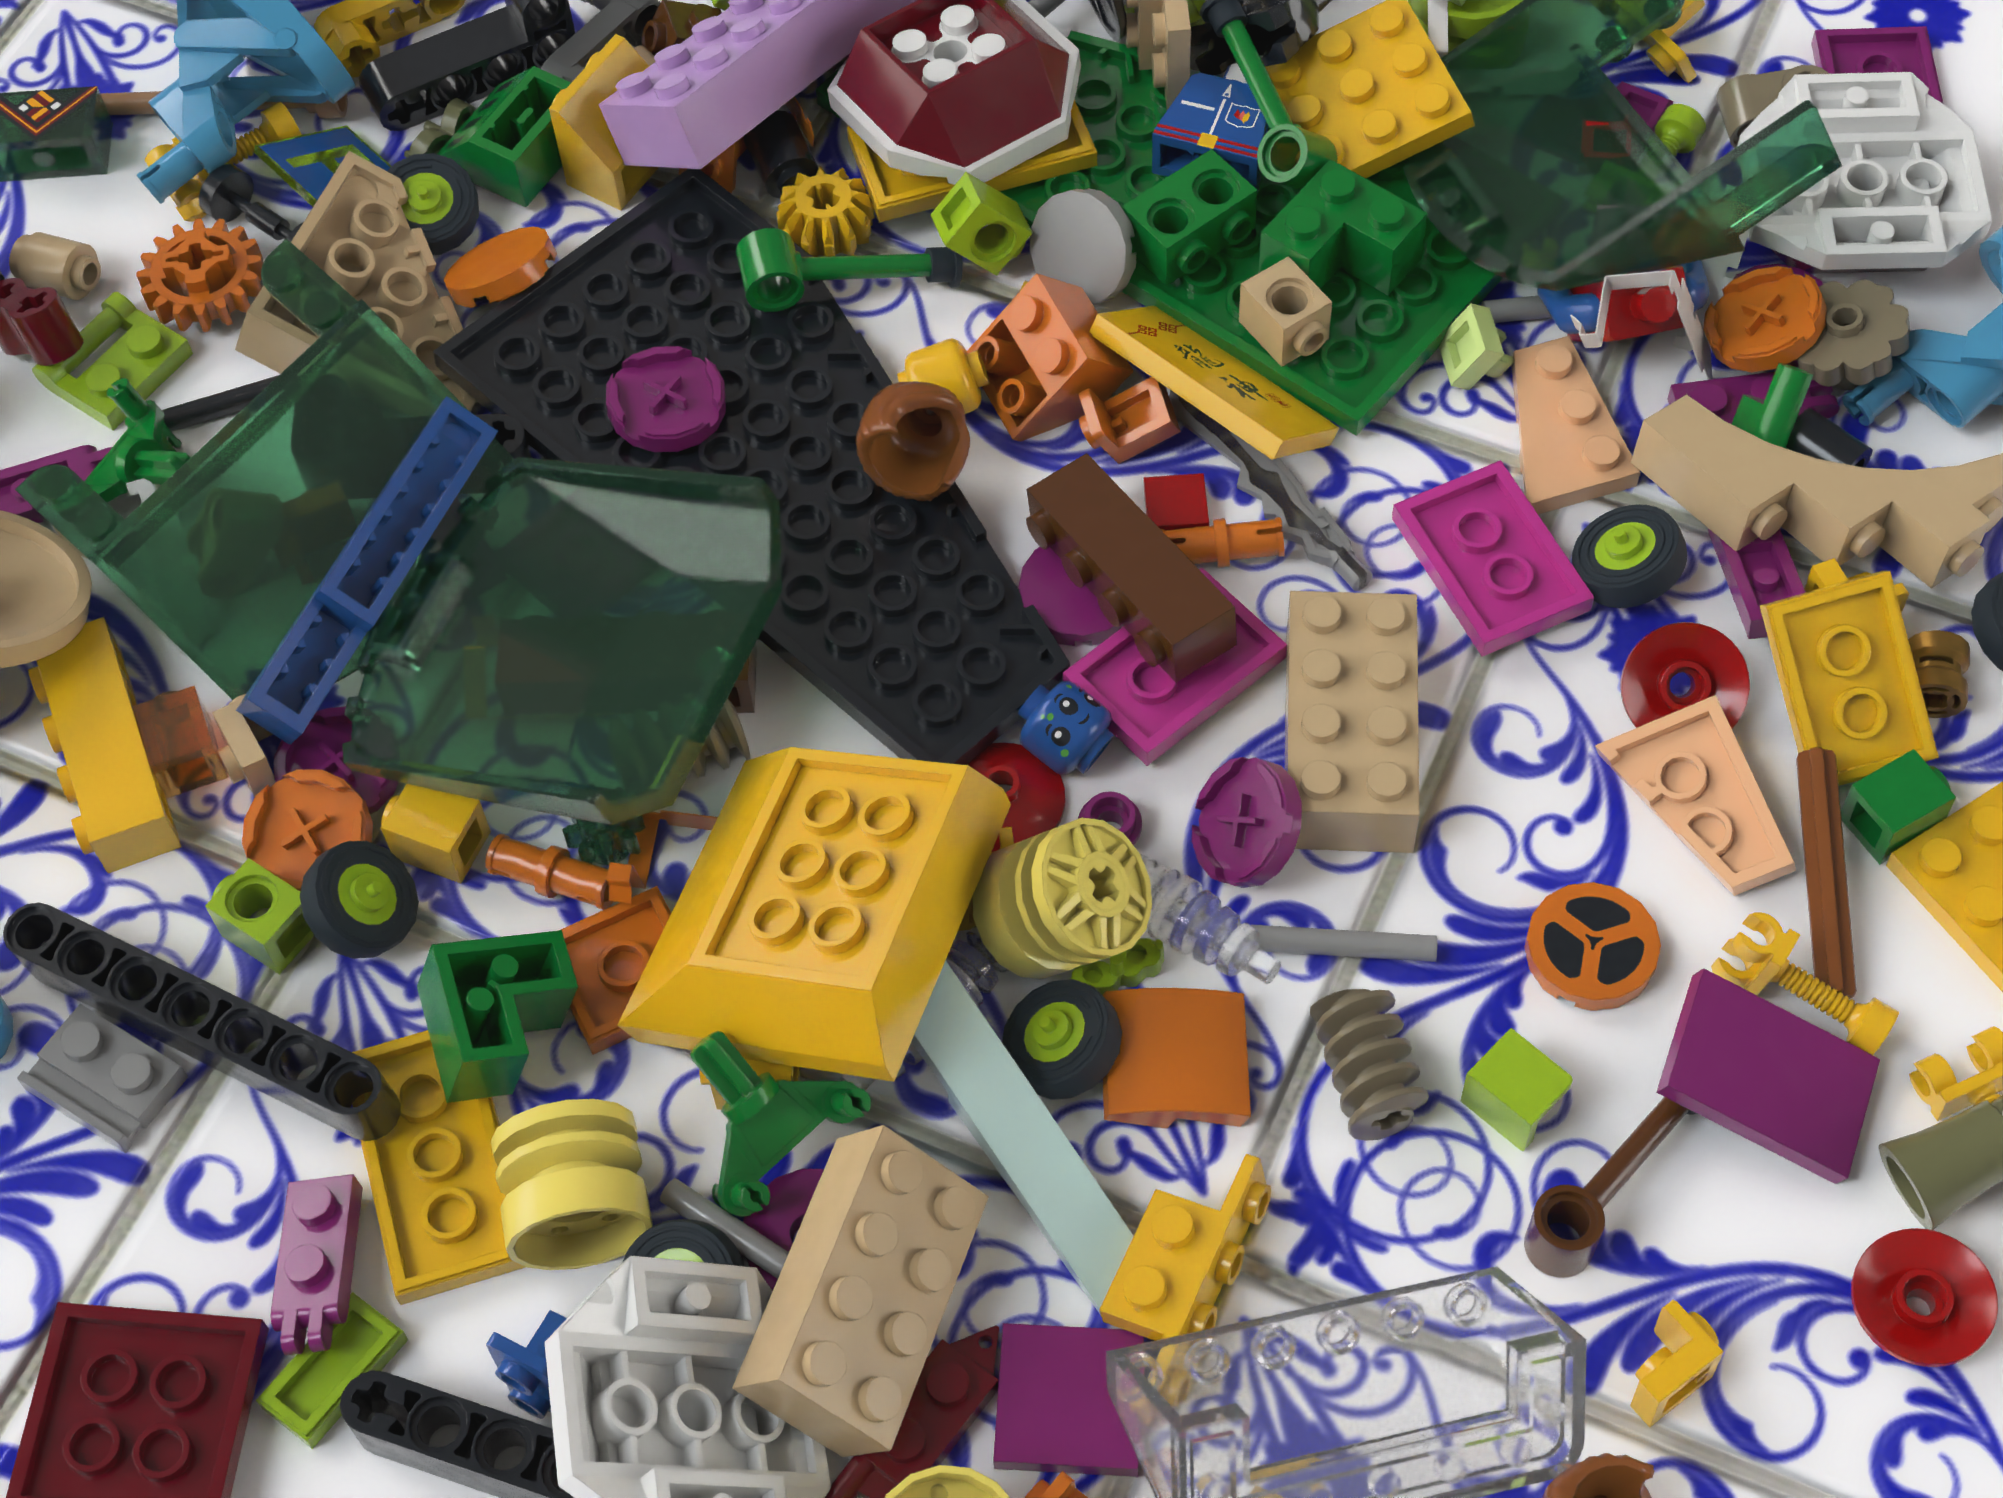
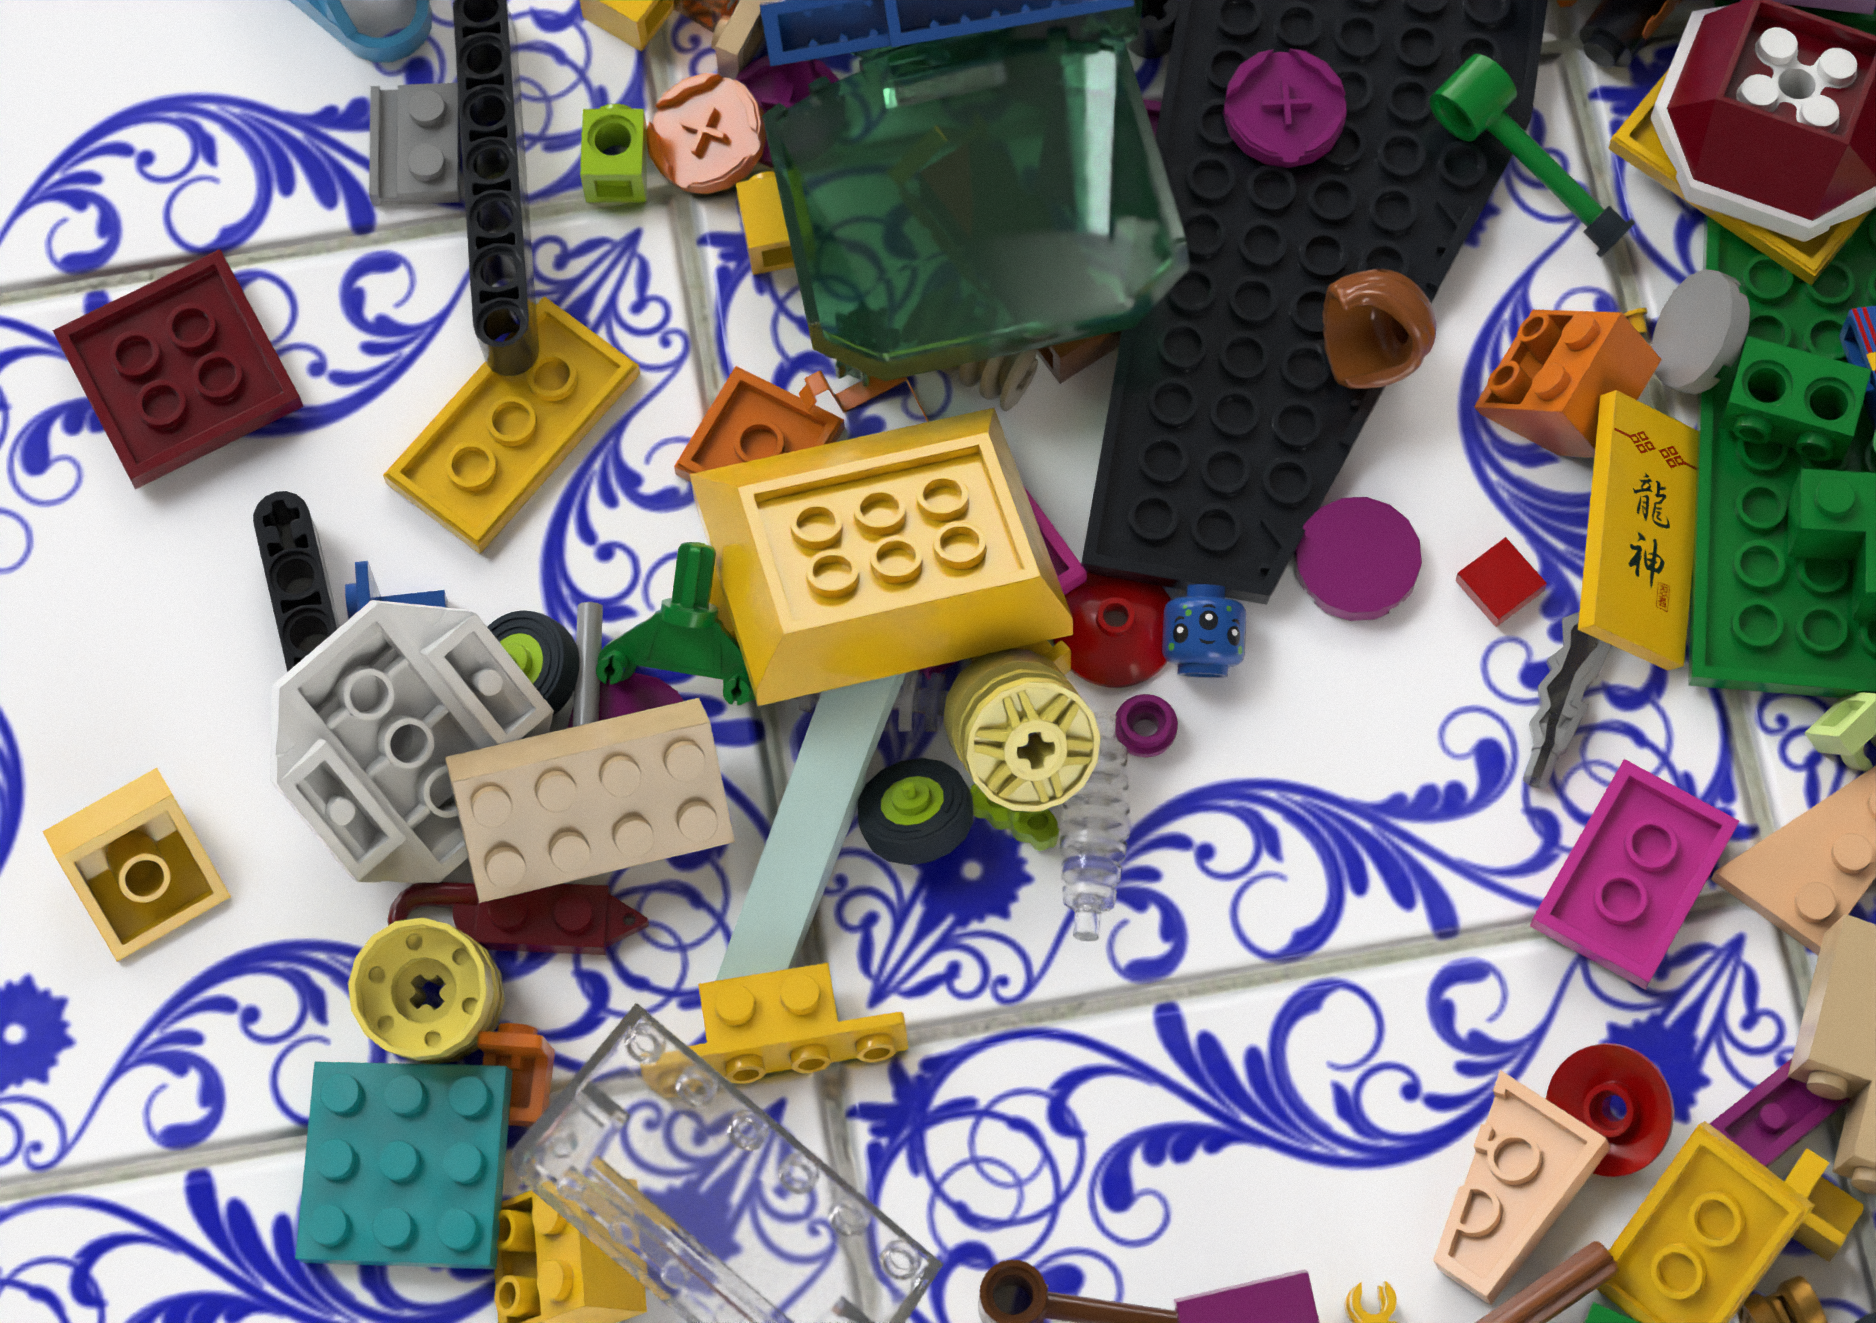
camera: 55 degrees right, 10 degrees up
lime tile [256,1292,408,1449] -> none
hinge [270,1174,363,1355] -> none
black wheel [300,841,419,959] -> none
green brick [417,930,578,1103] -> none
orange pin [485,834,613,910] -> none
light yellow wheel [491,1099,653,1270] -> none
yellow gear [776,166,875,257] -> none
yellow head [897,338,990,414] -> none
lime brick [930,172,1033,276] -> none
magenta tile [993,1323,1144,1477] -> none
reddish brown brick [1026,453,1237,683] -> none
dark pink plate [1063,567,1287,766] -> none
orange bracket [1078,377,1181,464] -> none
orange slope [1102,988,1251,1129] -> none
orange pin [1161,517,1285,568] -> none
magenta tile [1192,757,1302,888] -> none
light grey bar [1237,924,1437,962] -> none
tan brick [1239,256,1332,367] -> none
tan brick [1285,591,1420,853] -> none
dark tan piece [1310,989,1429,1141] -> none
lime panel [1460,1028,1573,1151] -> none
orange tile [1524,882,1661,1011] -> none
black wheel [1572,504,1687,608] -> none

